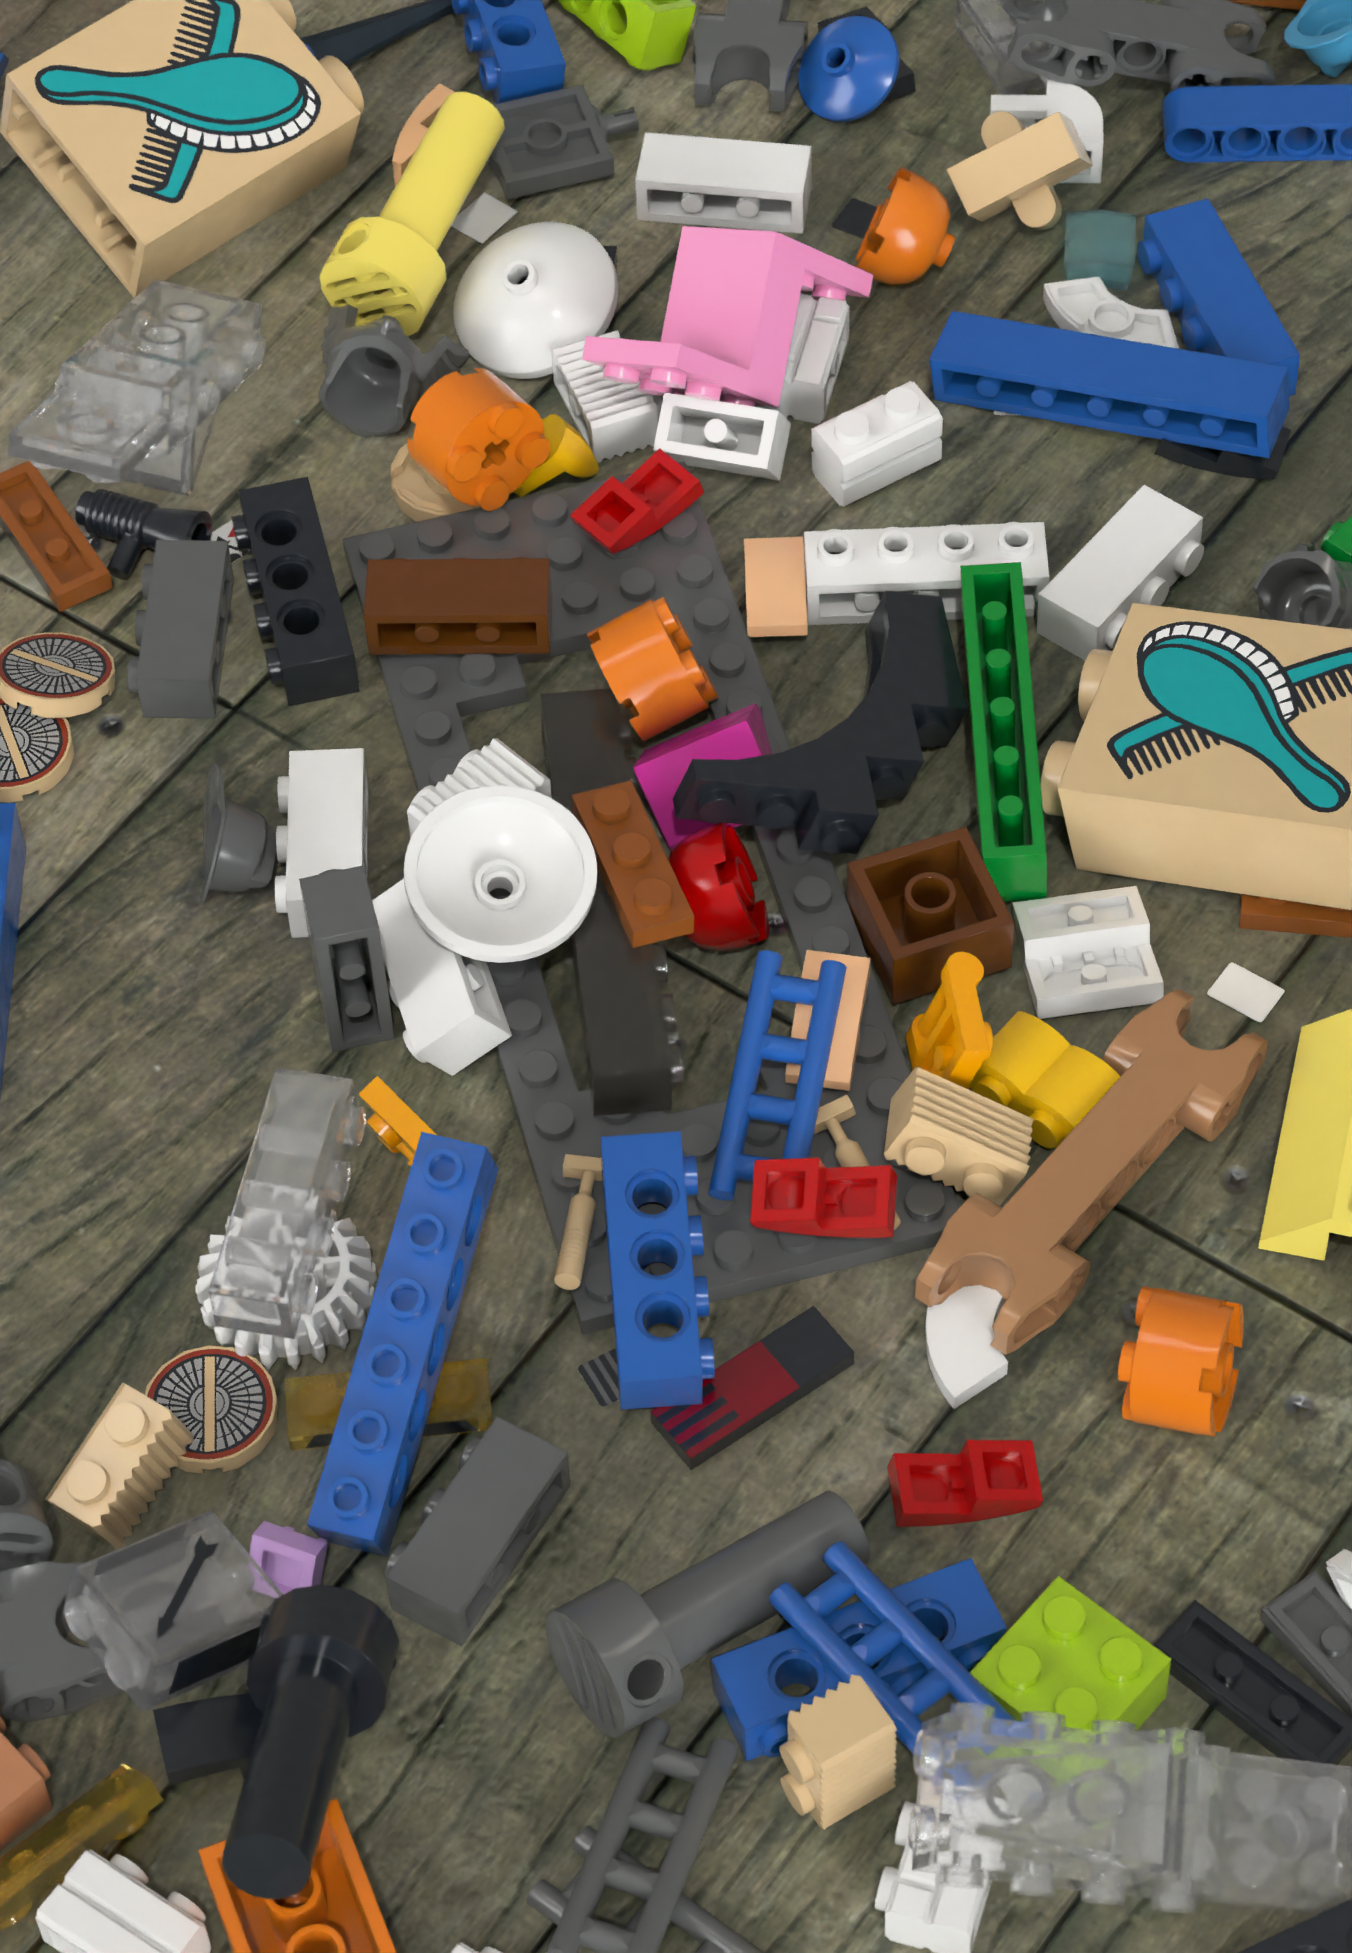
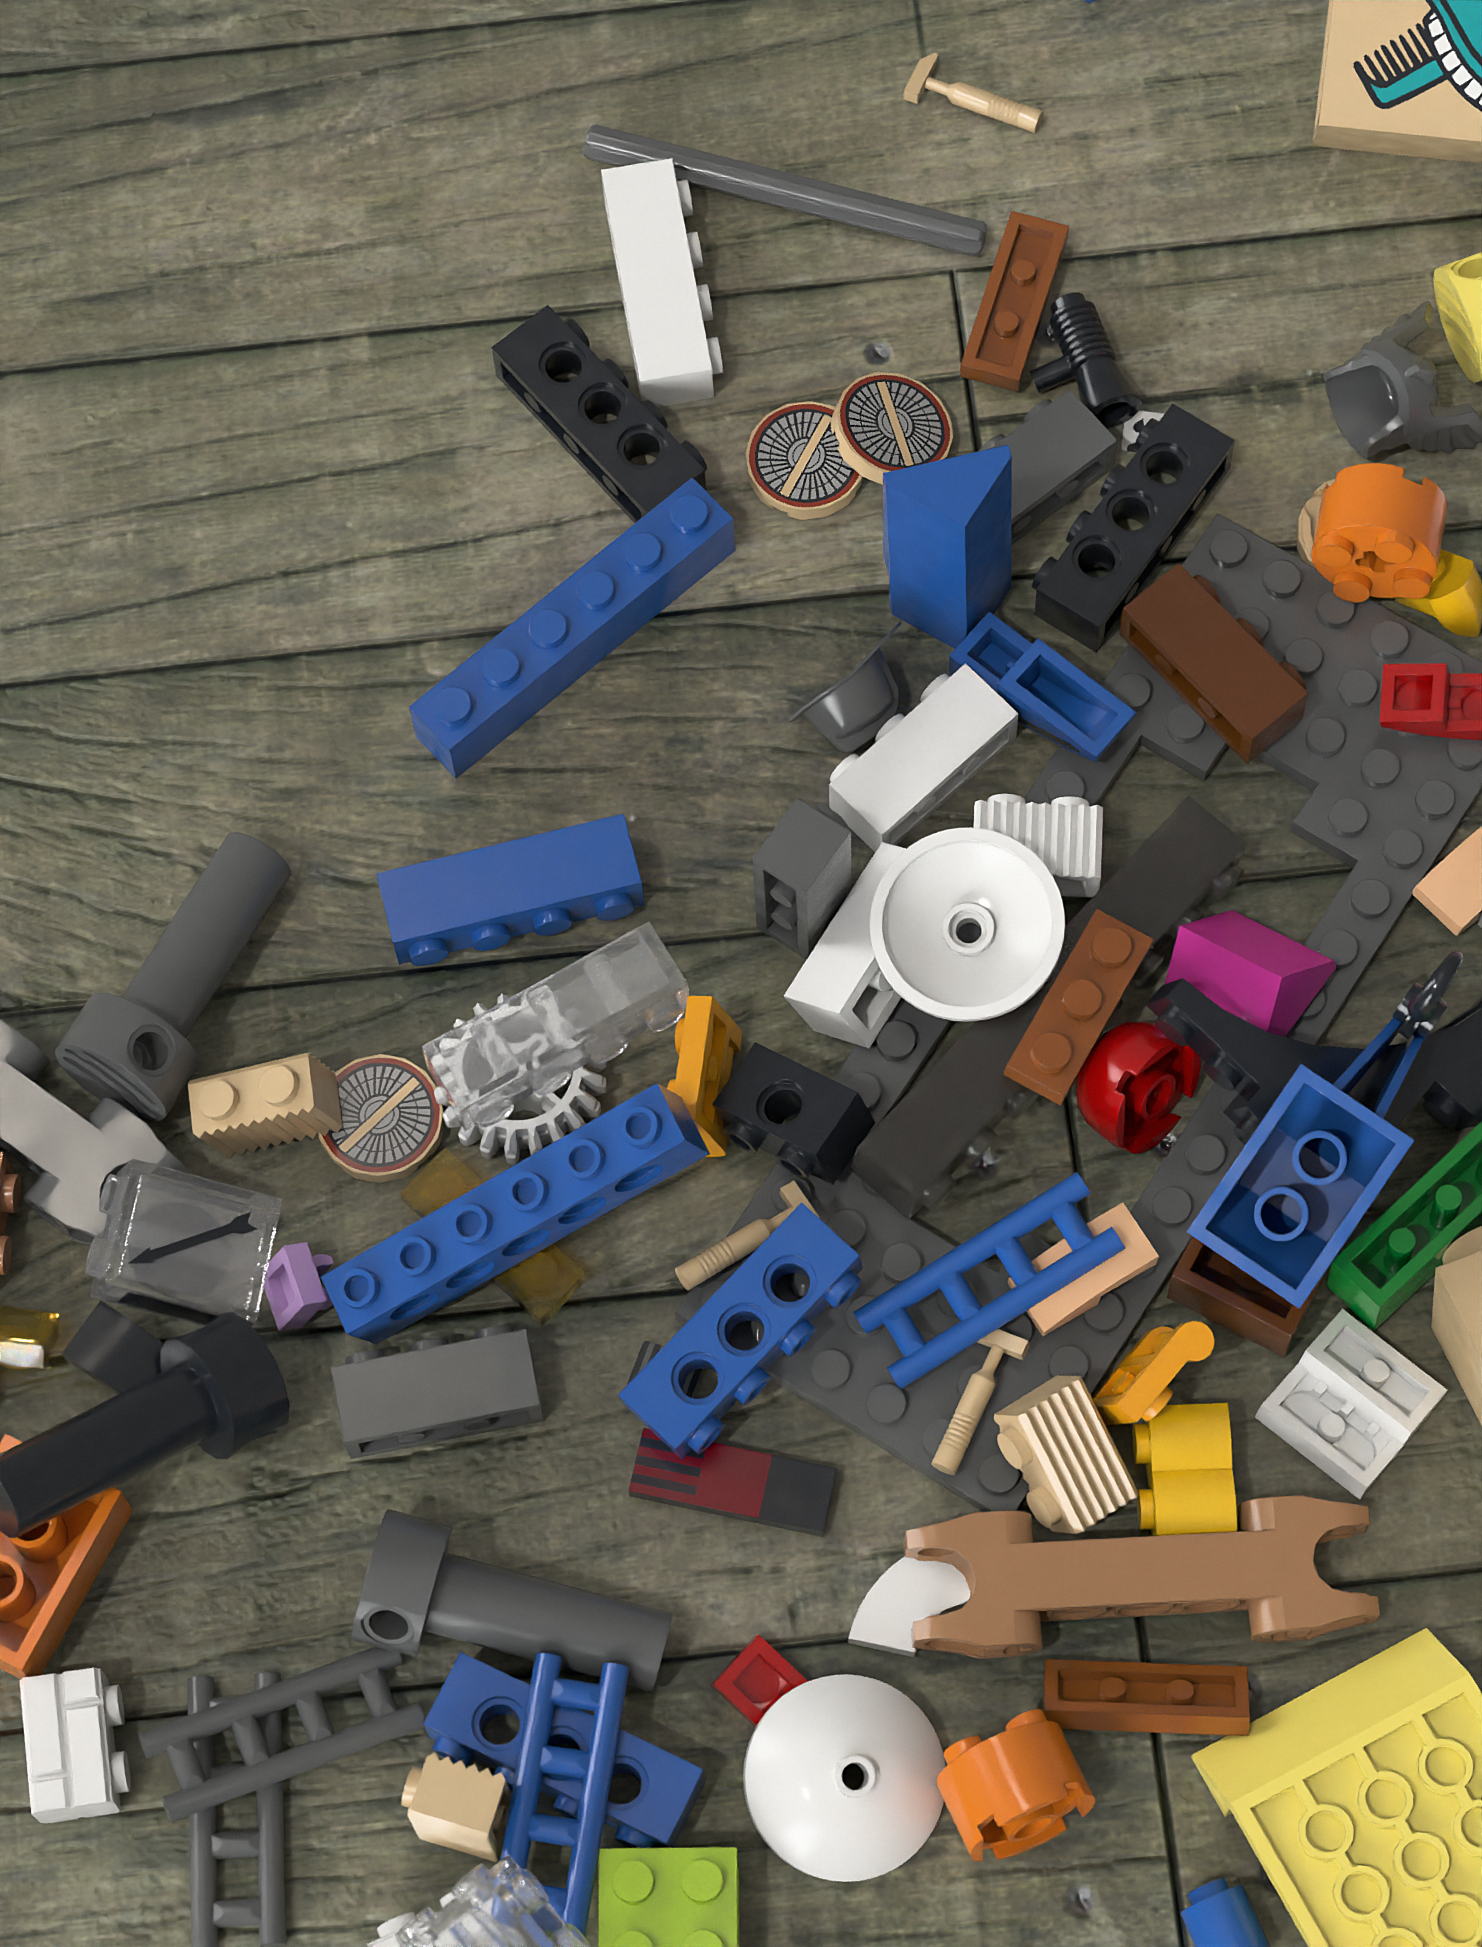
camera: 50 degrees right, 15 degrees up
clear wedge [8,279,266,496] -> none
orange brick [587,597,719,742] -> none
red slope [750,1157,897,1238] -> none
white sticker [1207,962,1285,1022] -> none
none -> blue brick [376,814,644,966]
none -> black brick [712,1042,876,1185]
none -> white dish [743,1674,946,1882]
none -> blue slope [883,445,1012,649]
none -> blue slope [949,612,1136,762]
none -> dark orange plate [1043,1659,1250,1736]
none -> blue slope [1187,951,1463,1309]

